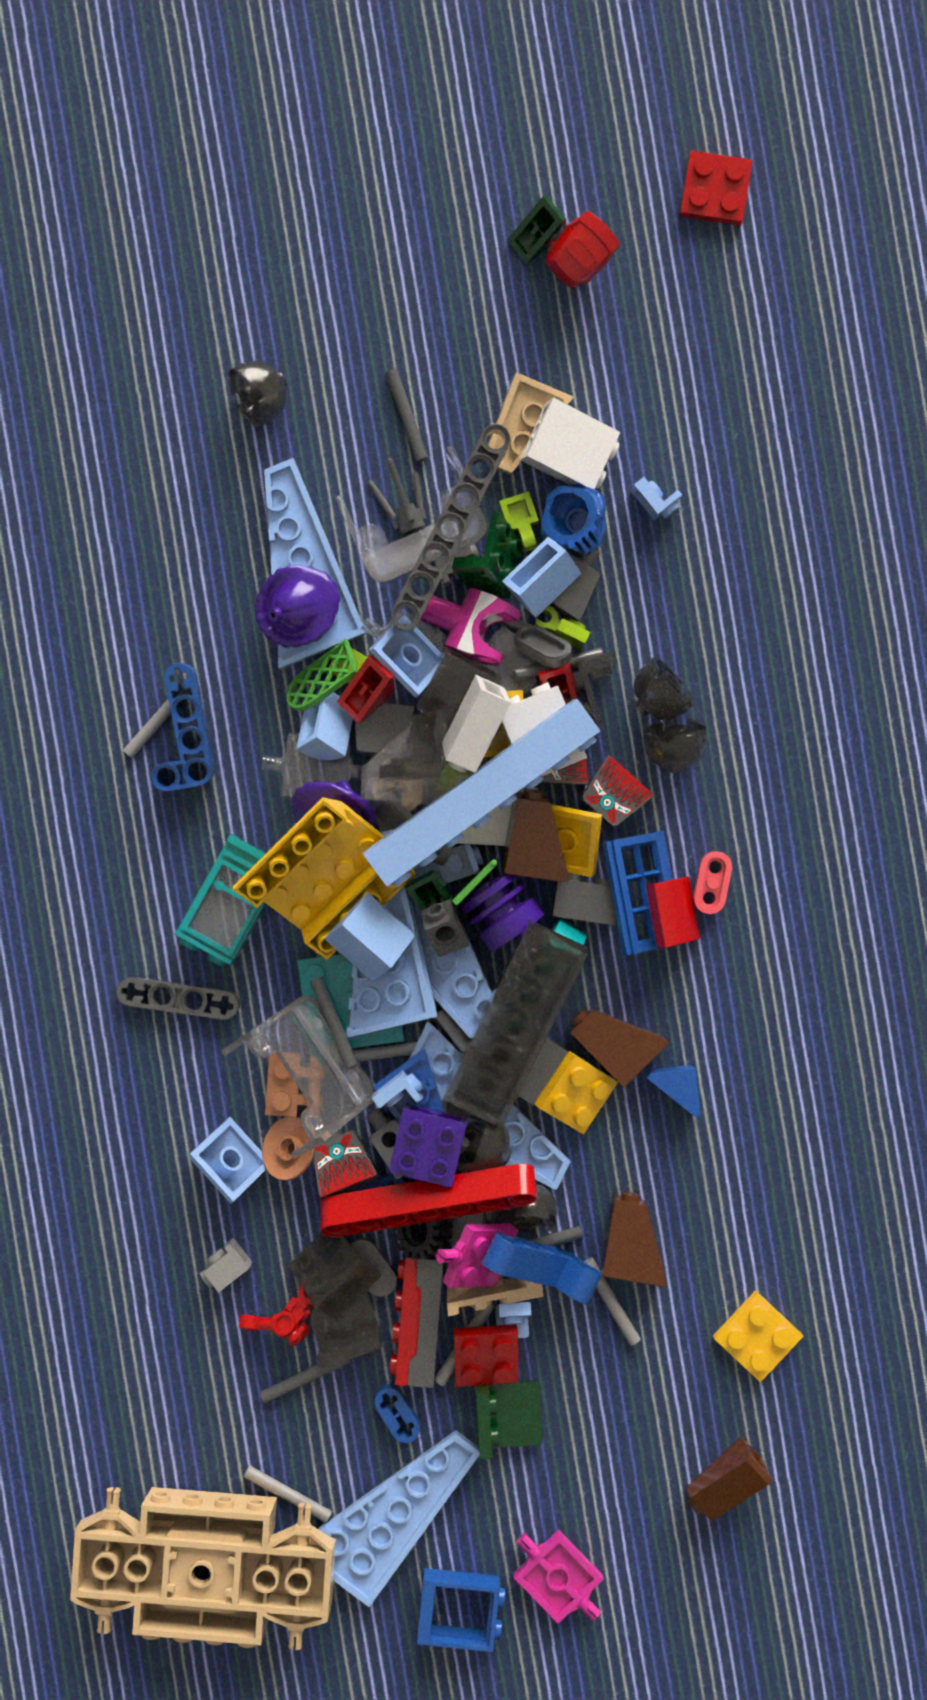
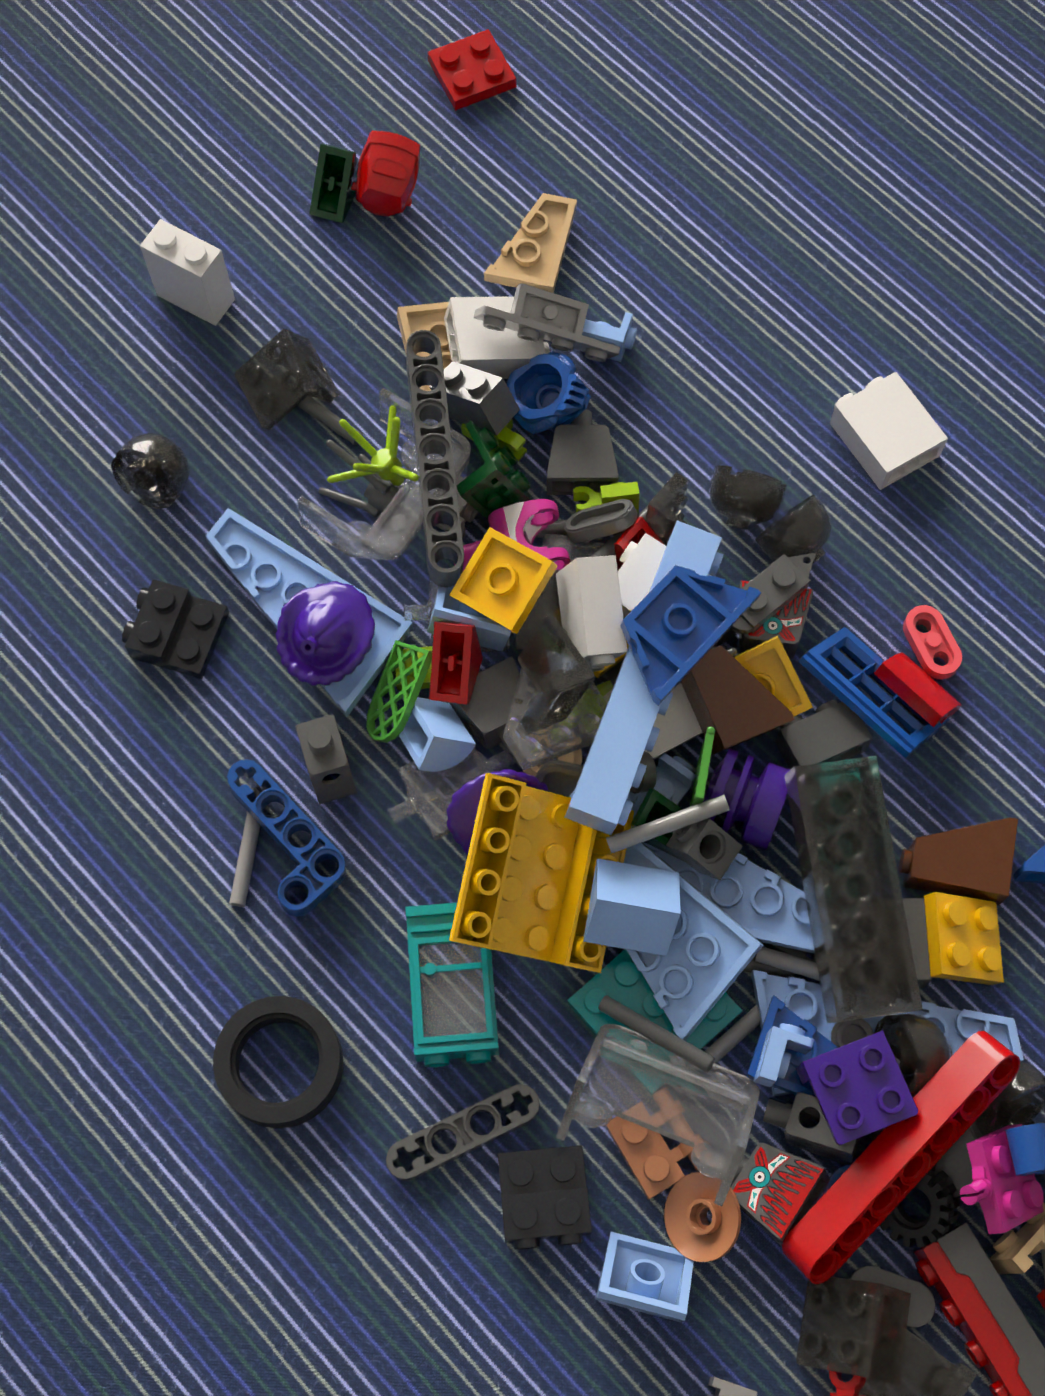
camera: 30 degrees left, 20 degrees down
light blue brick [502,537,582,618] -> none
none -> black plate [122,579,229,679]
none -> white brick [140,219,235,326]
none -> black tyre [213,996,344,1128]
none -> clear smoke bracket [235,329,340,430]
none -> dark grey torso [295,715,357,805]
none -> lime plant [327,405,419,486]
none -> dark grey brick [429,361,520,435]
none -> yellow plate [449,527,558,634]
none -> light grey bracket [474,283,620,362]
none -> tan wing [484,193,577,293]
none -> black plate [498,1145,592,1250]
none -> light grey bar [606,795,730,853]
none -> blue wing [620,565,761,706]
none -> dark grey plate [712,553,815,656]
none -> white brick [830,372,948,490]

